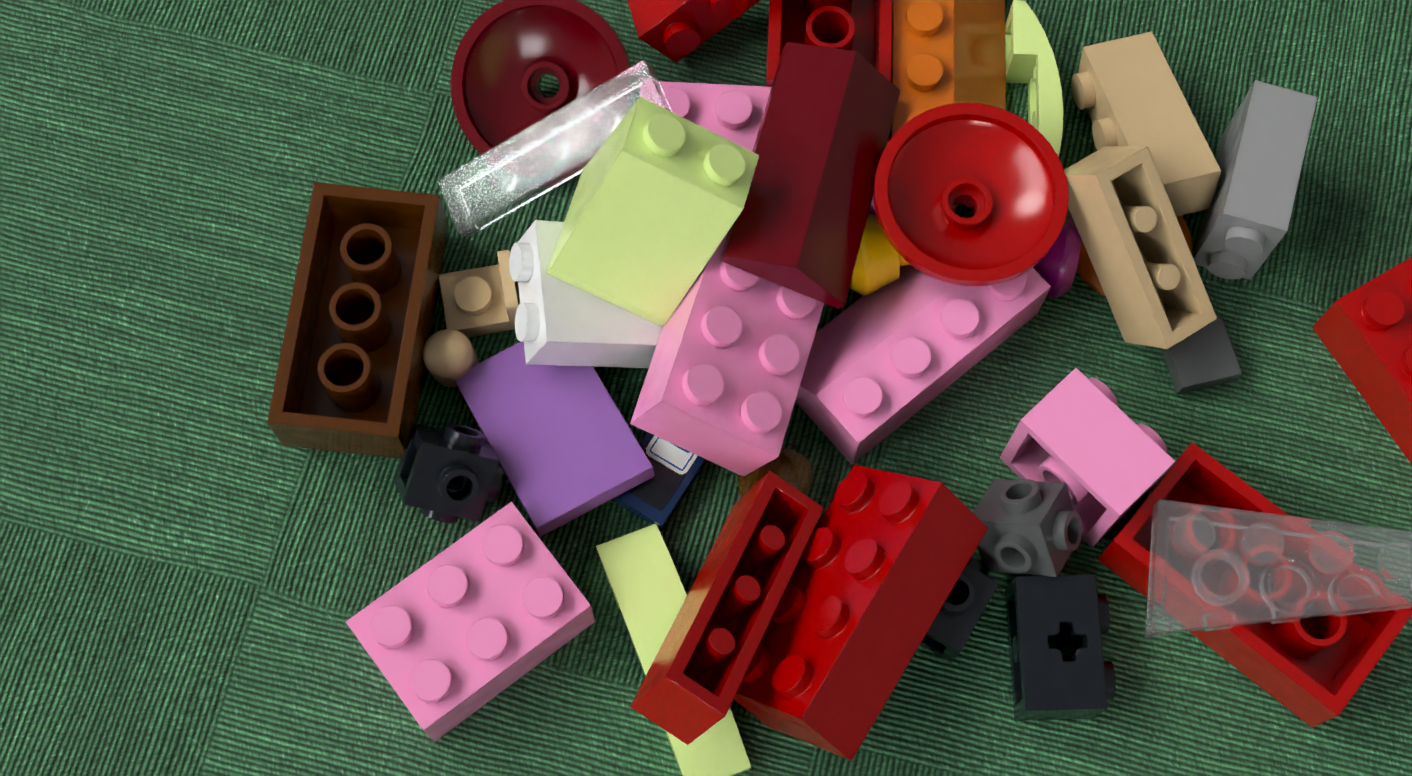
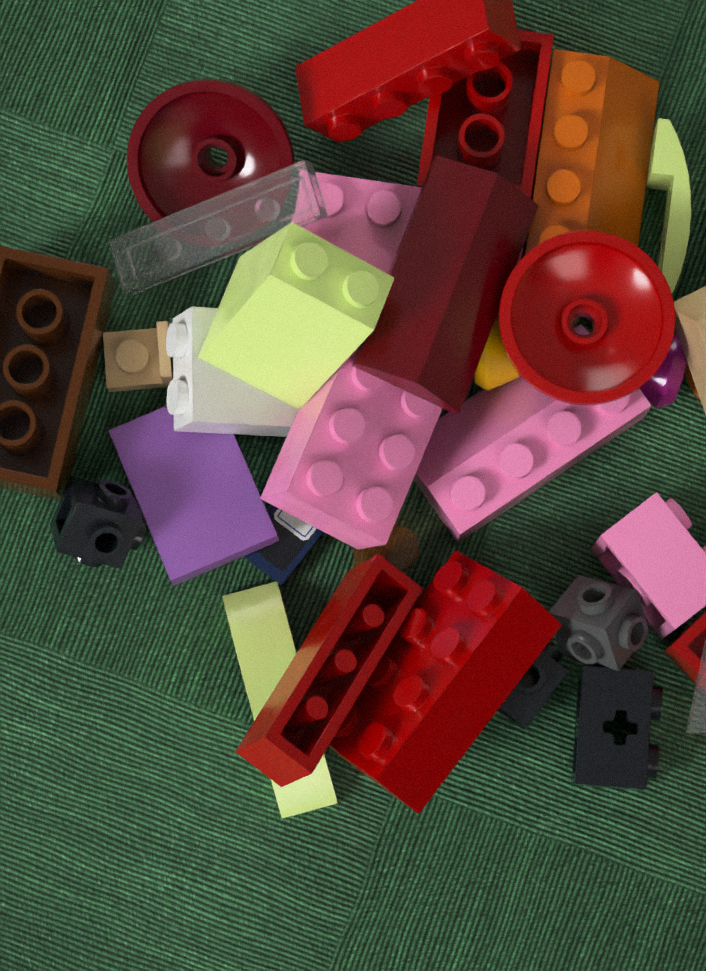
camera: 10 degrees right, 10 degrees up
bright pink brick [346,501,595,742] -> none
tan piece [423,329,479,387] -> none

